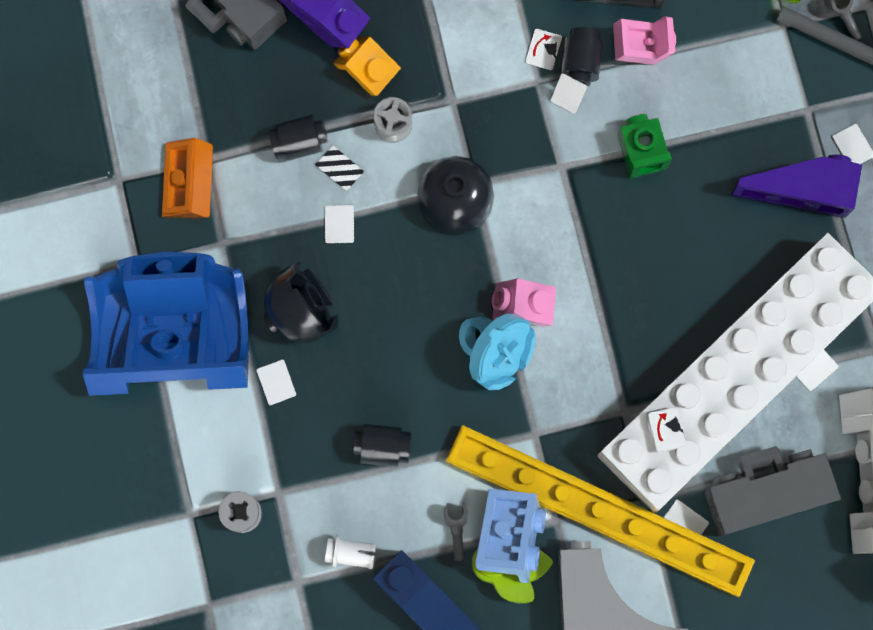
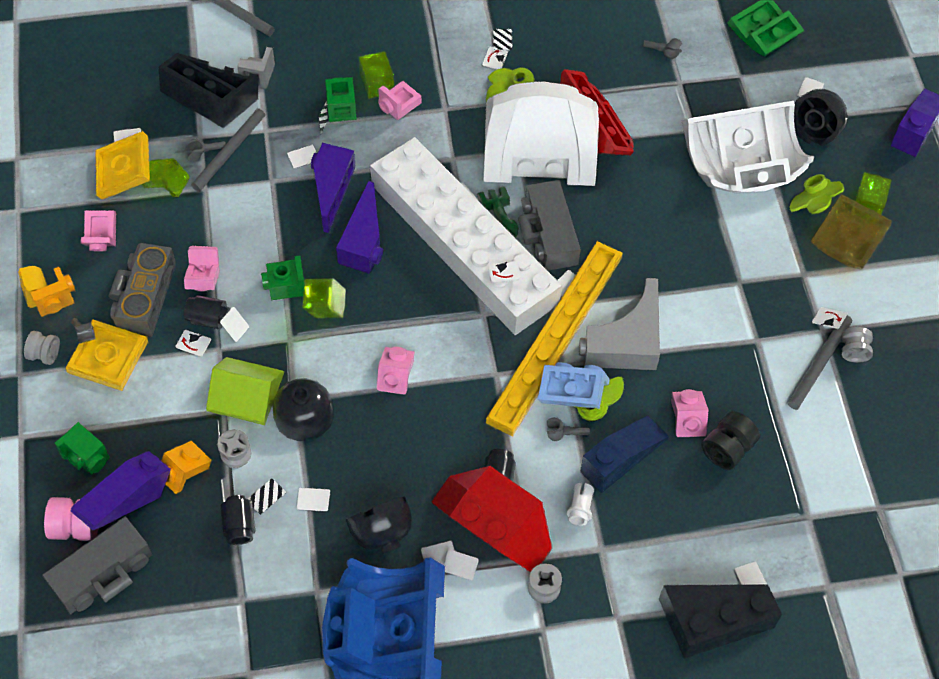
camera: 90 degrees left, 20 degrees down
orange slope [162,138,213,219] -> none
medium azure tile [459,313,536,390] -> none
none -> lime slope [206,357,284,425]
none -> clear neon green brick [302,279,346,318]
none -> dark purple slope [336,181,383,274]
none -> red wedge [432,466,553,572]
none -> white sticker [444,550,479,580]
none -> dark green hinge [477,186,519,238]

